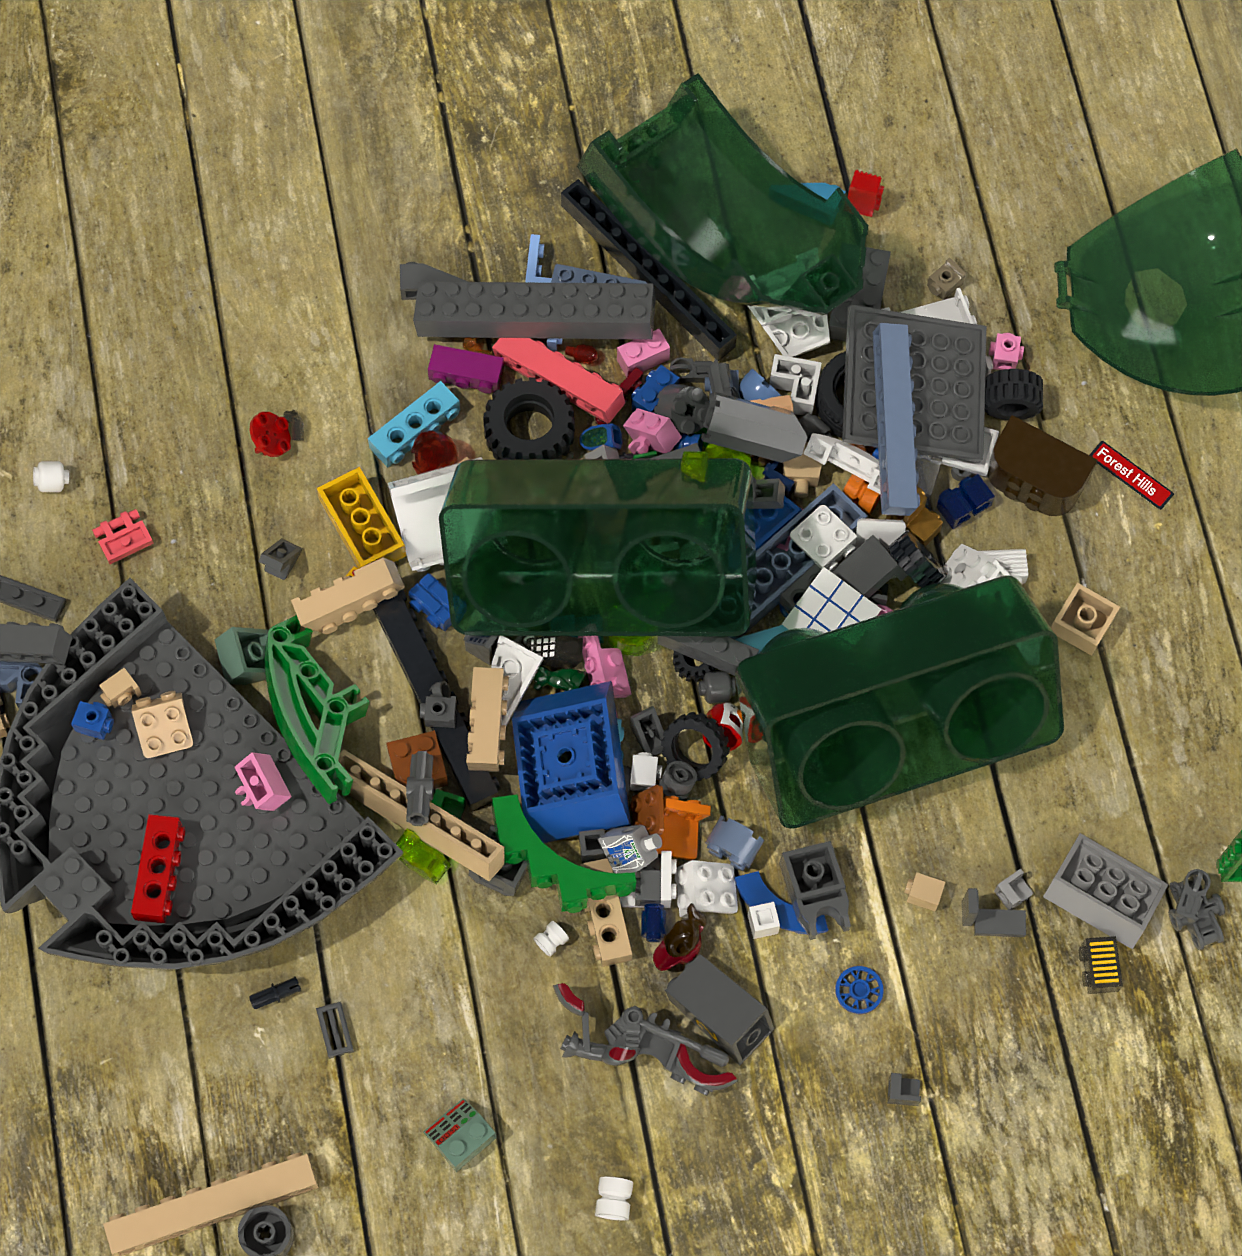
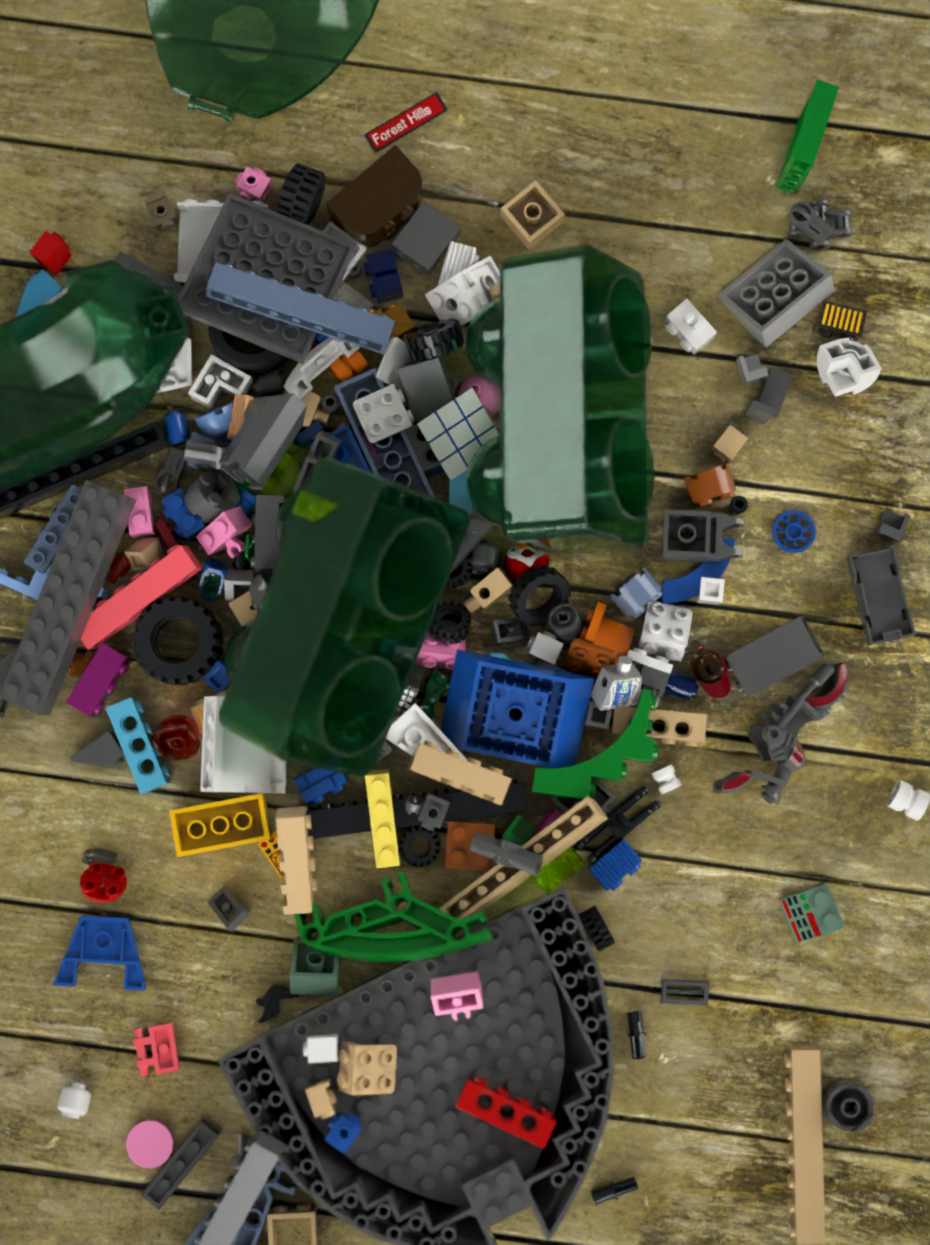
camera: 70 degrees left, 15 degrees up
none -> blue wing [54,915,147,991]
none -> dark grey slope [70,731,125,769]
none -> tan panel [124,537,165,572]
none -> bright pink tile [126,1119,174,1168]
none -> blue brick [162,411,190,446]
none -> black piece [256,984,299,1023]
none -> white brick [303,1034,339,1063]
none -> dark grey pin [321,394,340,415]
none -> light yellow arch [365,768,400,868]
none -> dark grey brick [392,201,461,276]
none -> black tyre [398,825,441,868]
none -> black tyre [428,601,471,645]
none -> tan torso [464,568,515,613]
none -> black piece [576,786,661,864]
none -> black tyre [578,906,615,952]
none -> blue brick [587,839,642,891]
none -> black axle [590,1177,638,1206]
none -> white brick [664,299,717,355]
none -> dark orange brick [684,464,736,508]
none -> black pin [728,496,748,515]
none -> white brick [817,338,881,397]
none -> dark grey piece [846,545,916,646]

